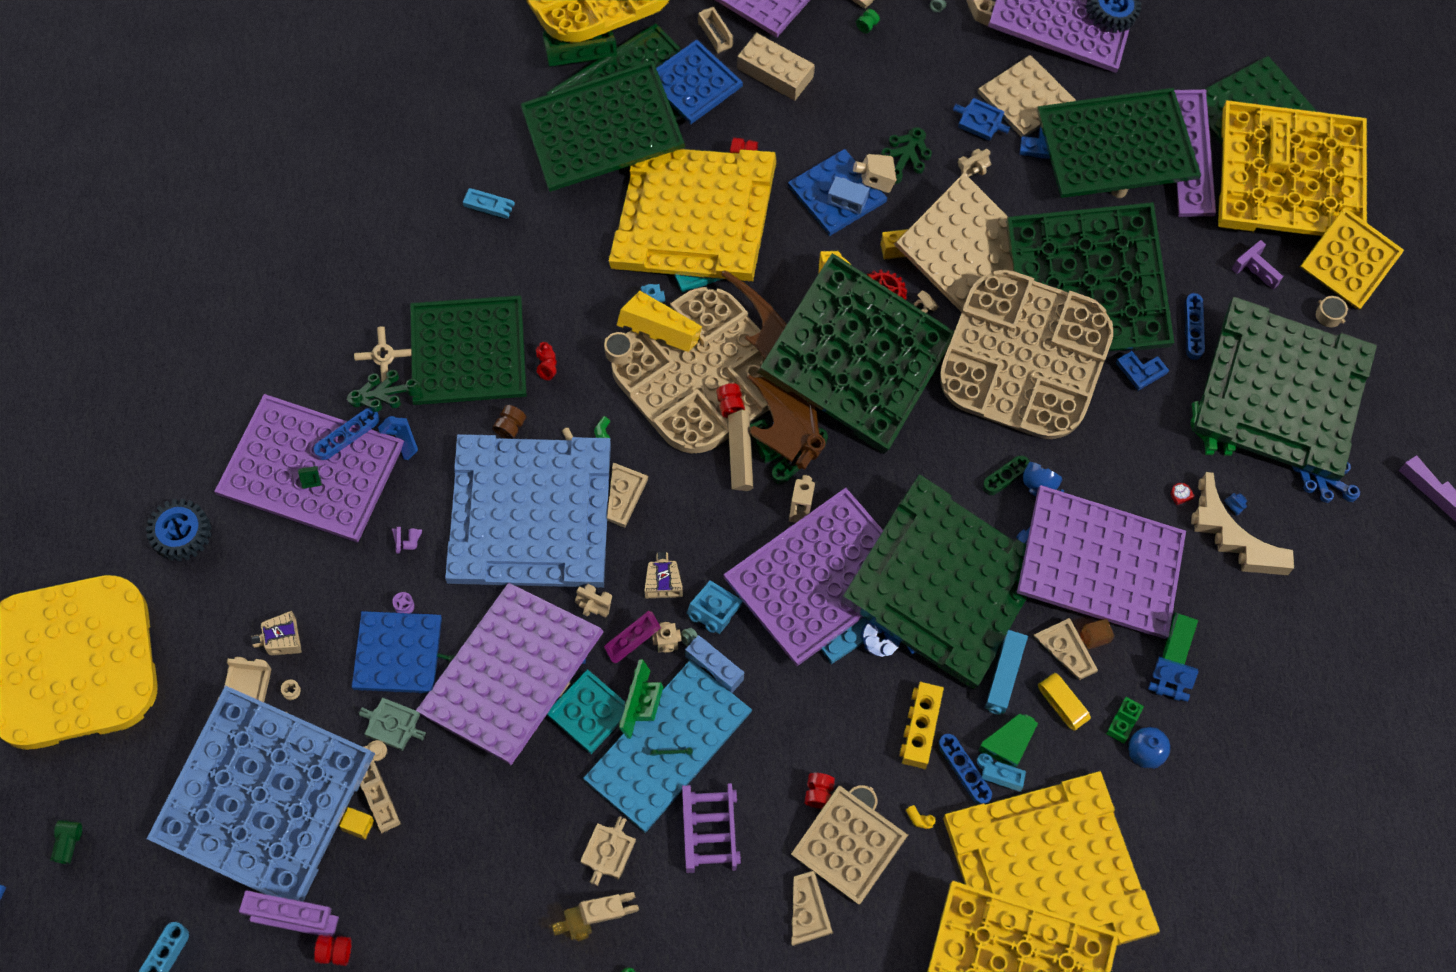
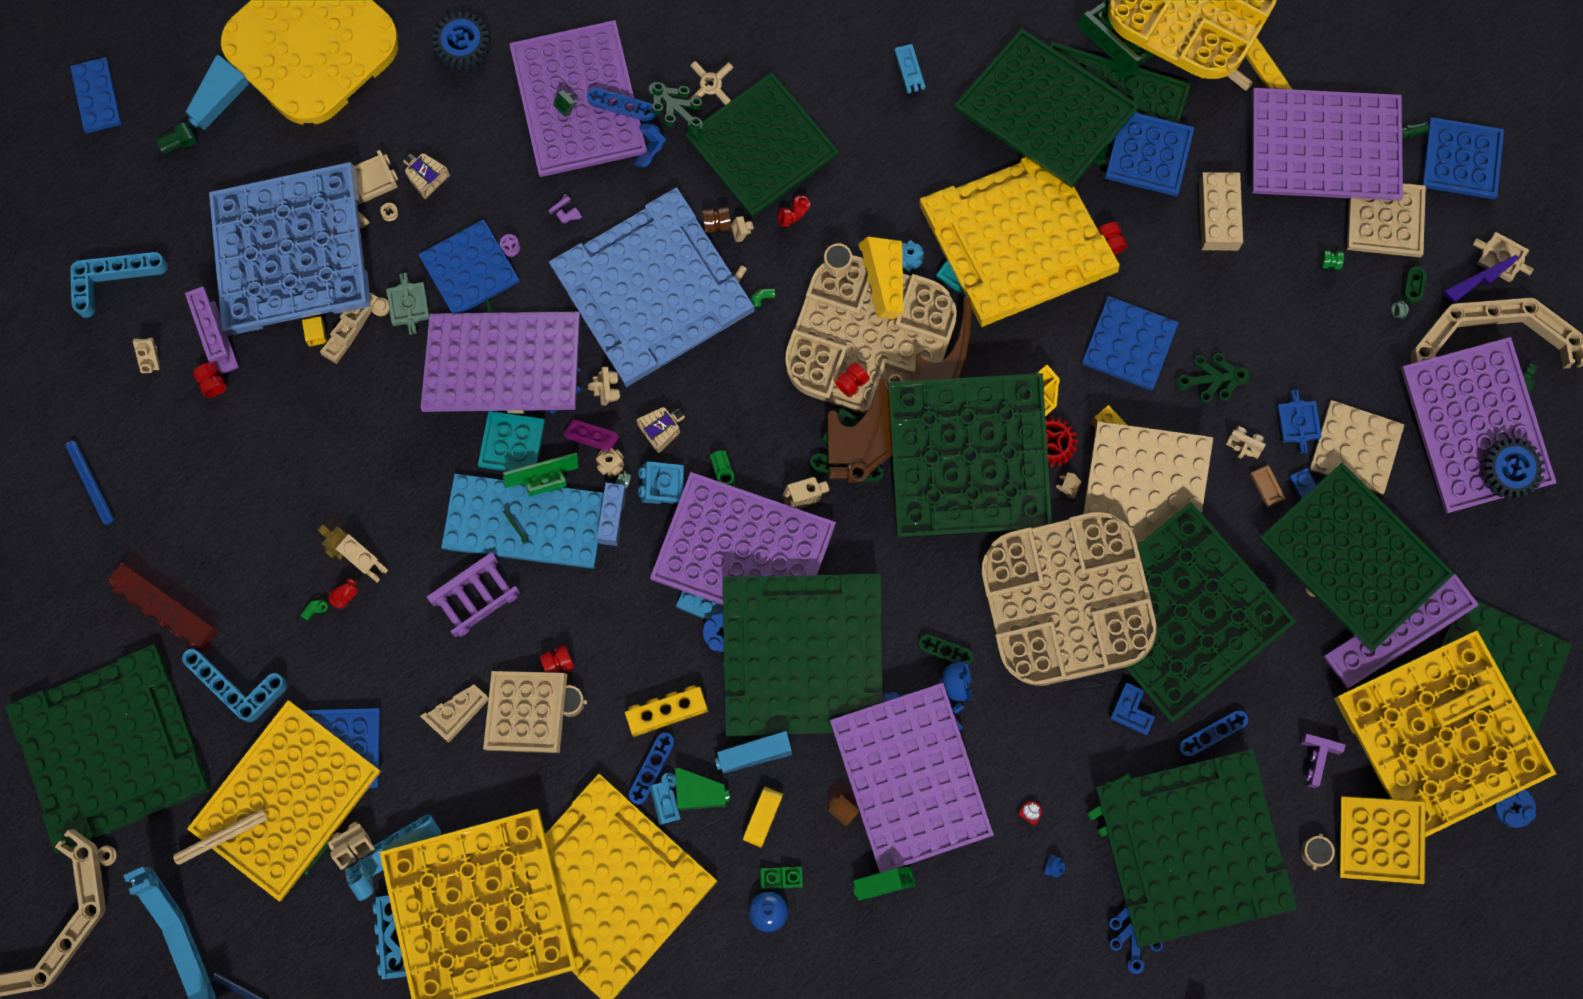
camera: 60 degrees right, 10 degrees up
tan plate [580,817,636,886] -> none
tan wing [607,463,648,528] -> none
tan window [698,7,733,53] -> none
tan brick [728,410,753,491] -> none
medium blue brick [827,176,869,215] -> none
tan torso [853,154,896,193] -> none
yellow arm [906,805,935,829] -> none
tan wing [1034,618,1098,680] -> none
blue plate [1148,657,1199,702] -> none
tan arch [1191,472,1294,575] -> none
none -> dark azure slope [186,55,249,130]
none -> red arm [329,579,359,608]
none -> green piece [710,450,735,487]
none -> tan tile [731,216,754,242]
none -> medium nougat tile [1250,465,1285,508]
none -> blue plate [1493,789,1536,828]

